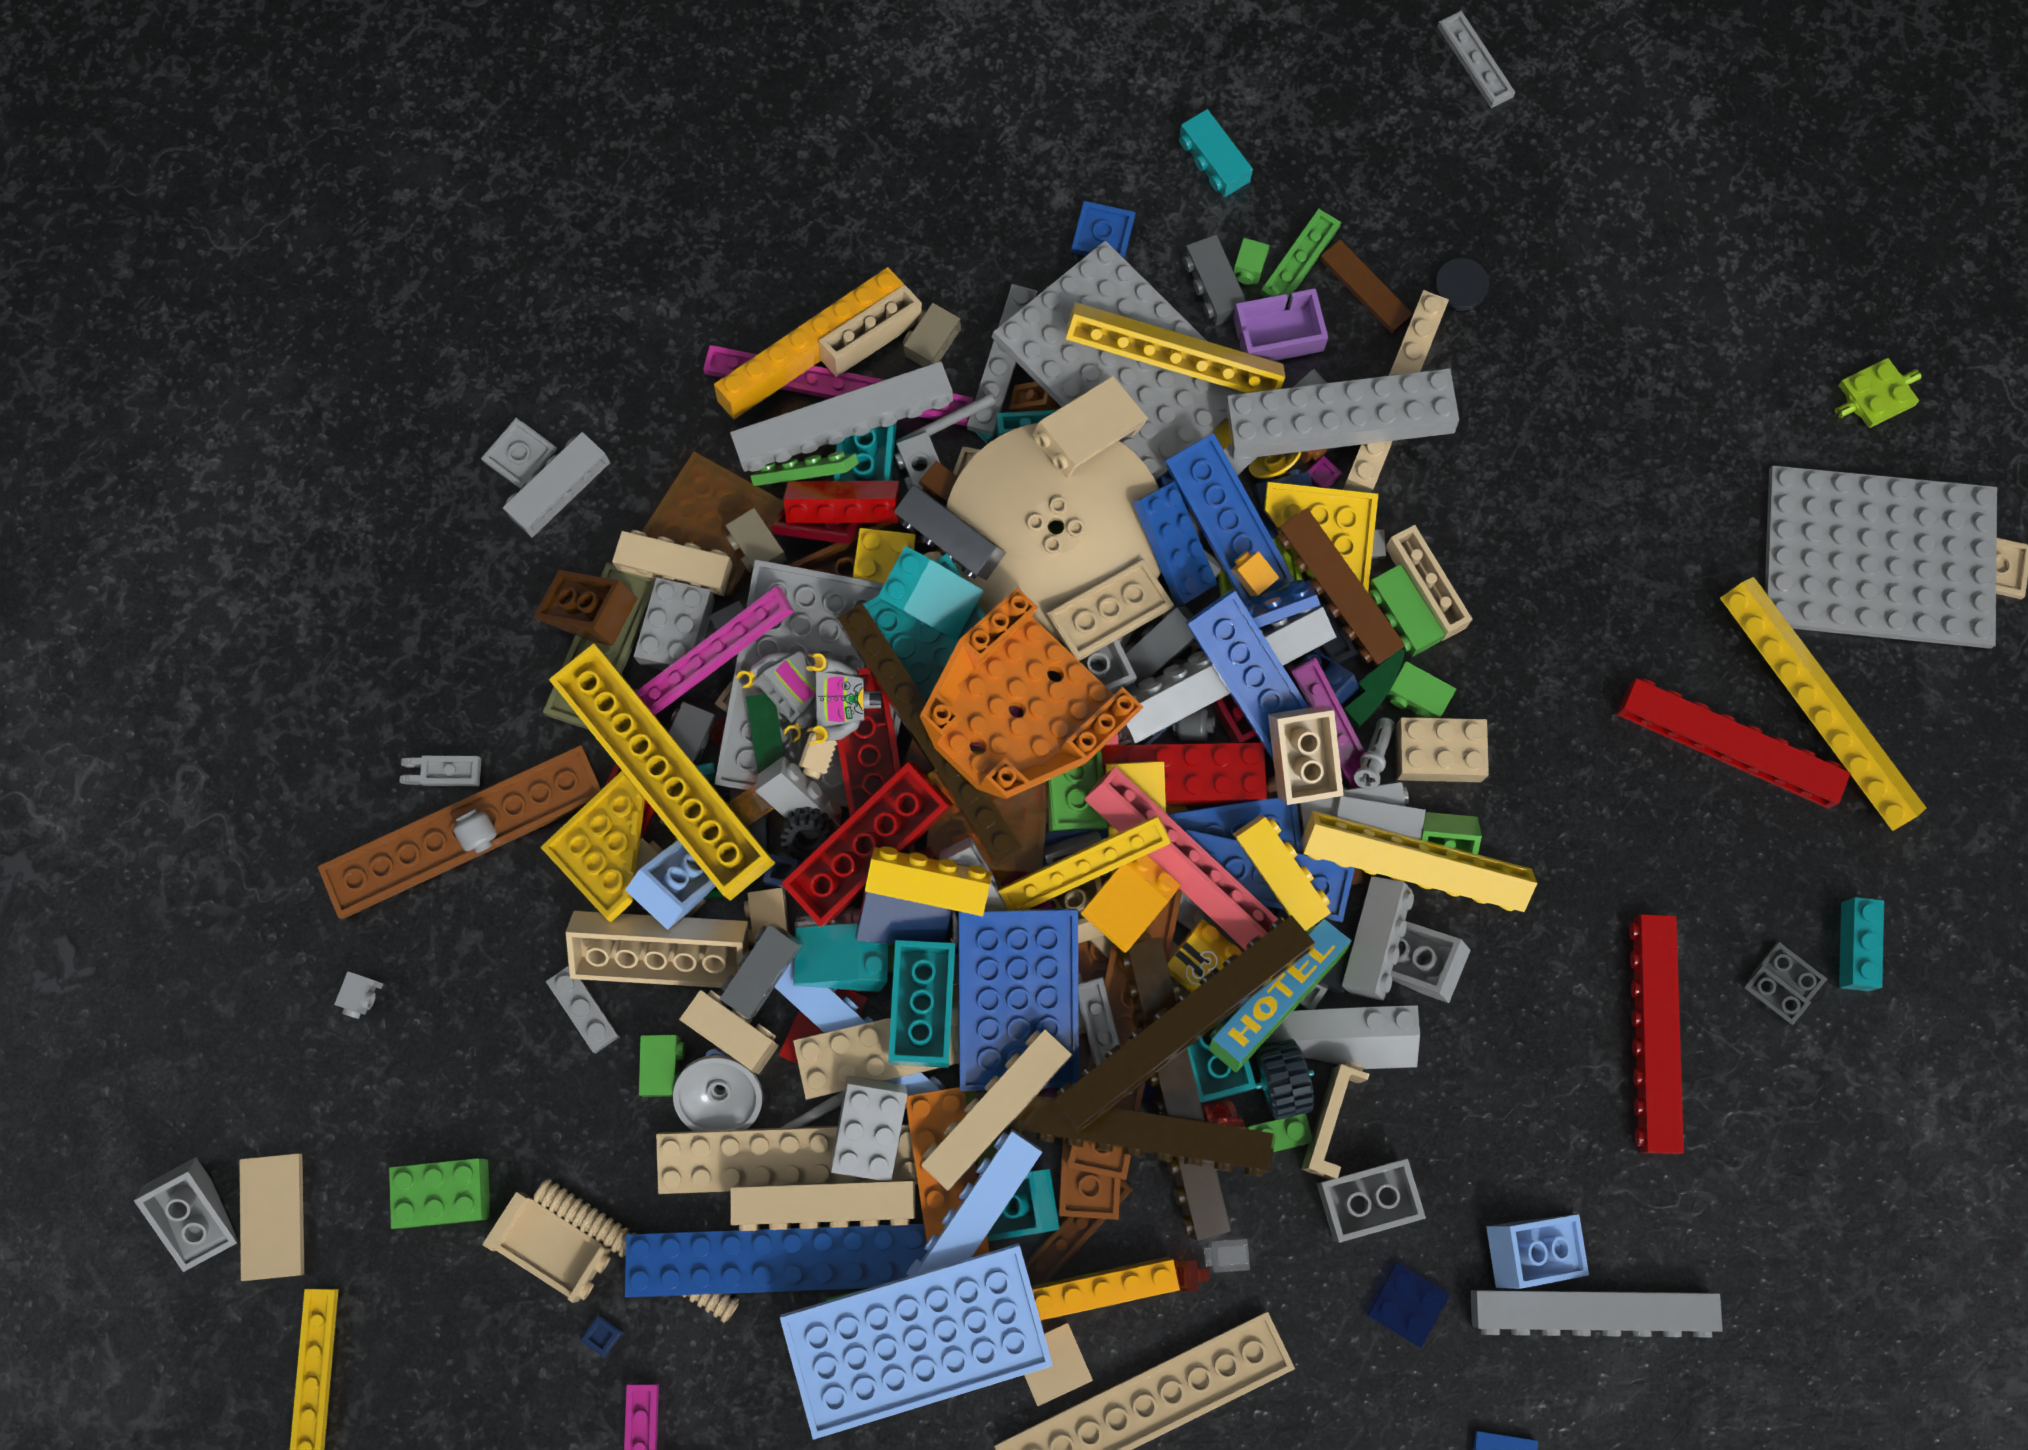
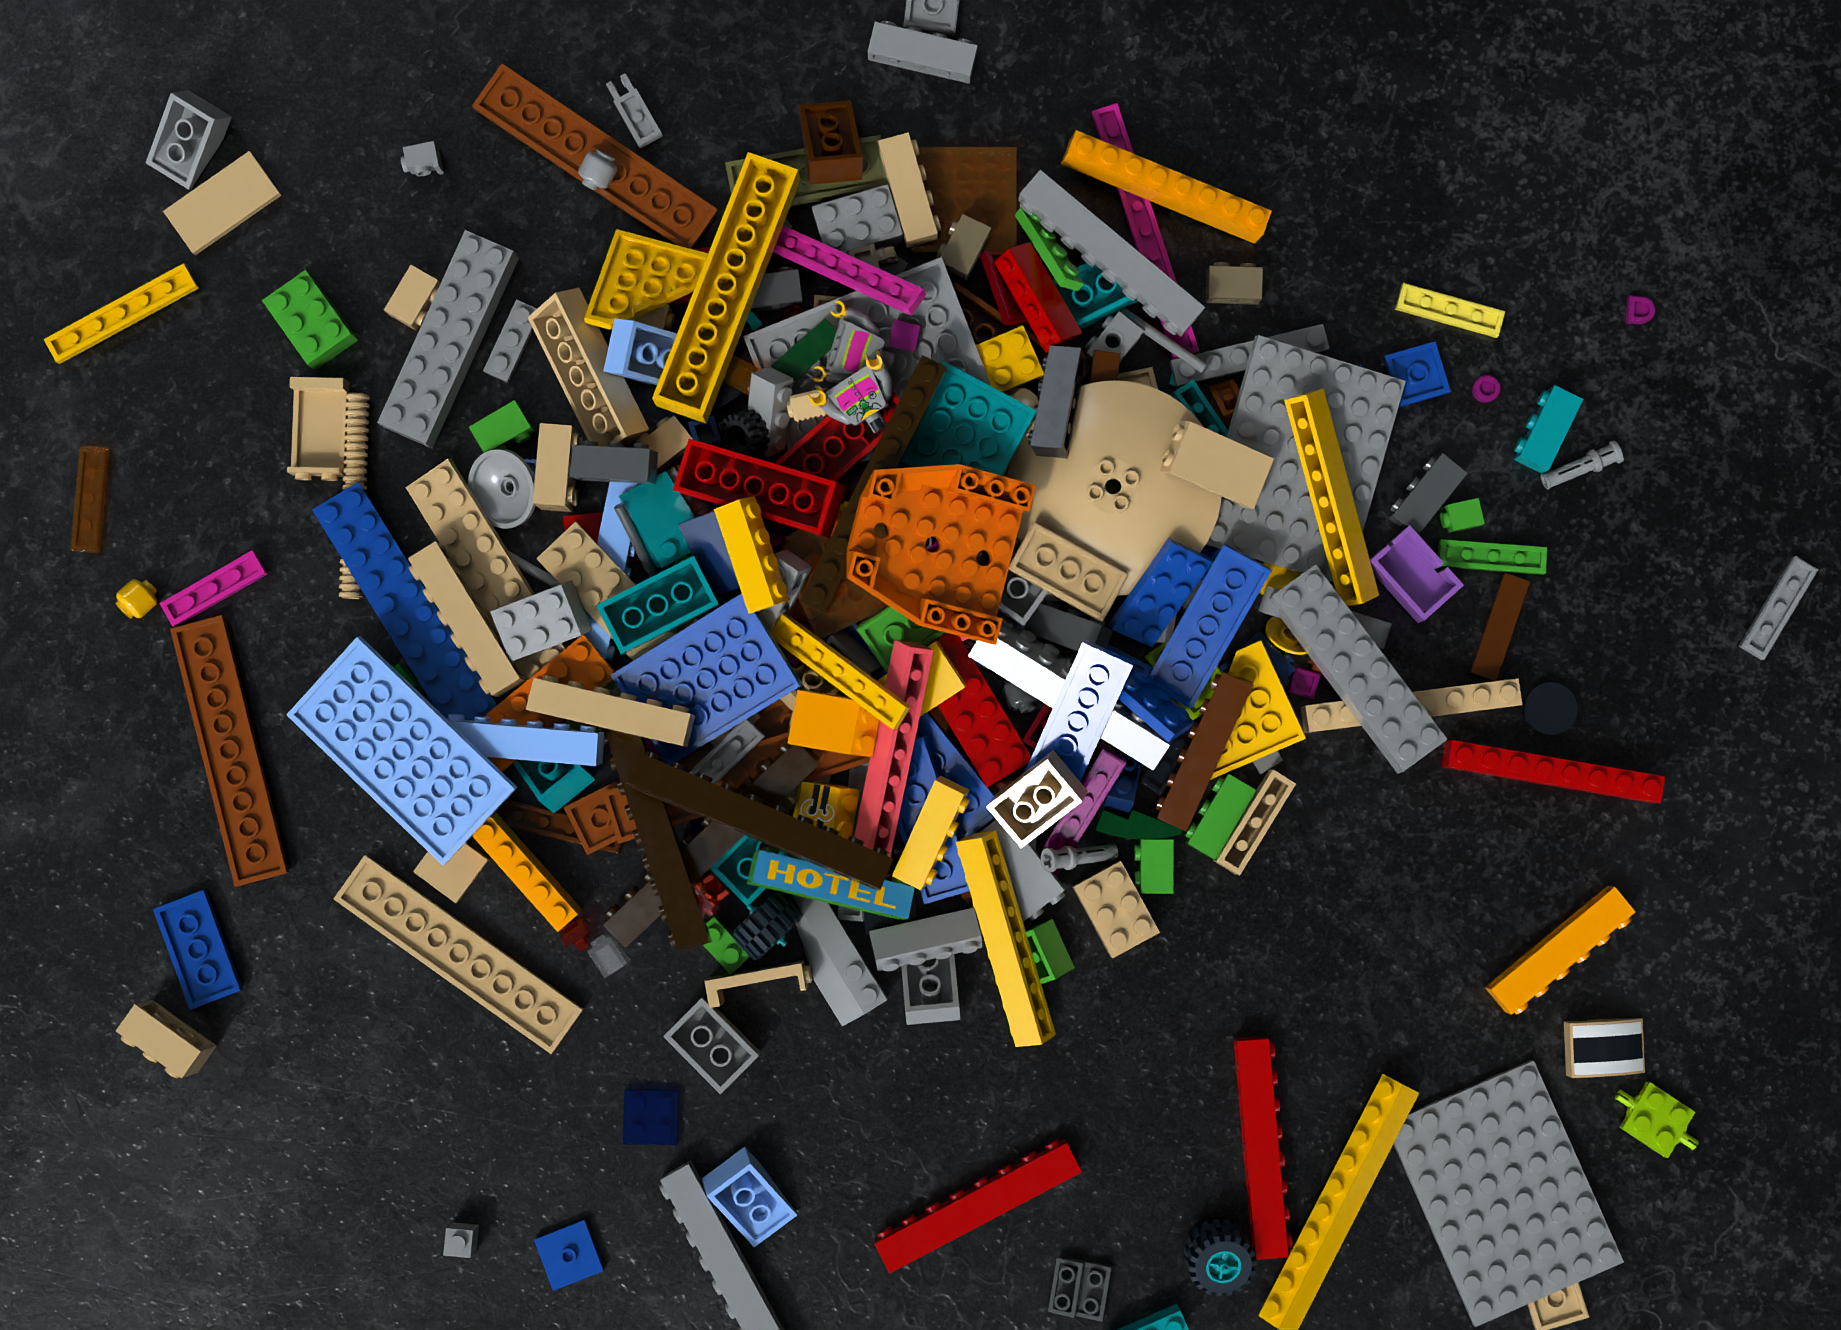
camera: 60 degrees right, 10 degrees up
dark blue tile [580,1314,624,1358] -> none
tan brick [819,285,922,377] -> none
teal slope [878,546,984,641] -> none
light orange brick [1230,551,1279,596] -> none
light grey tile [1335,796,1426,838] -> none
none -> light grey brick [377,230,519,449]
none -> tan brick [384,265,441,331]
none -> dark grey bar [614,503,658,578]
none -> dark tan plate [848,244,898,269]
none -> magenta tile [888,319,921,352]
none -> black wheel [1183,1219,1257,1296]
none -> light yellow tile [1395,283,1505,338]
none -> red brick [1441,740,1665,803]
none -> magenta tile [1472,375,1500,403]
none -> light orange brick [1485,886,1635,1015]
none -> light grey pin [1540,440,1624,490]
none -> slope [1564,1018,1645,1078]
none -> magenta tile [1626,296,1655,324]

